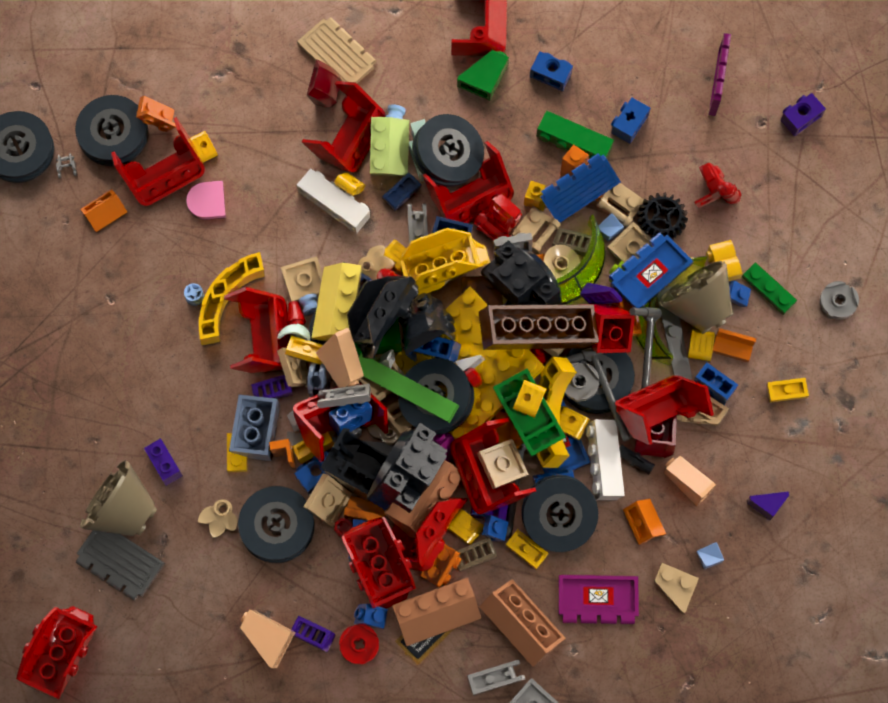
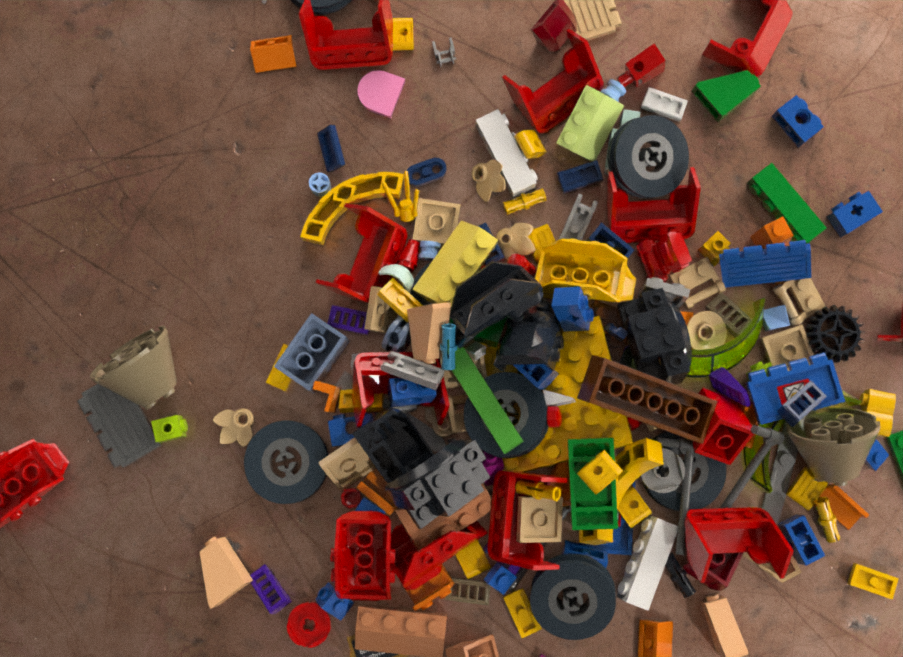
camera: 30 degrees right, 10 degrees up
dark purple brick [144,438,183,486] -> none
none -> lime brick [151,415,188,443]
none -> dark blue plate [317,125,345,172]
none -> yellow plant [382,171,419,222]
none -> dark blue plate [406,158,447,187]
none -> light grey piece [432,37,456,67]
none -> dark azure pin [440,323,457,370]
none -> tan plate [471,160,506,202]
none -> yellow pin [503,188,547,215]
none -> yellow pin [516,480,561,501]
none -> blue brick [552,287,594,332]
none -> dark blue tile [603,323,628,342]
none -> red torso [617,43,666,87]
none -> white plate [641,87,688,122]
none -> dark blue slope [777,381,827,427]
none -> yellow pin [814,497,840,543]

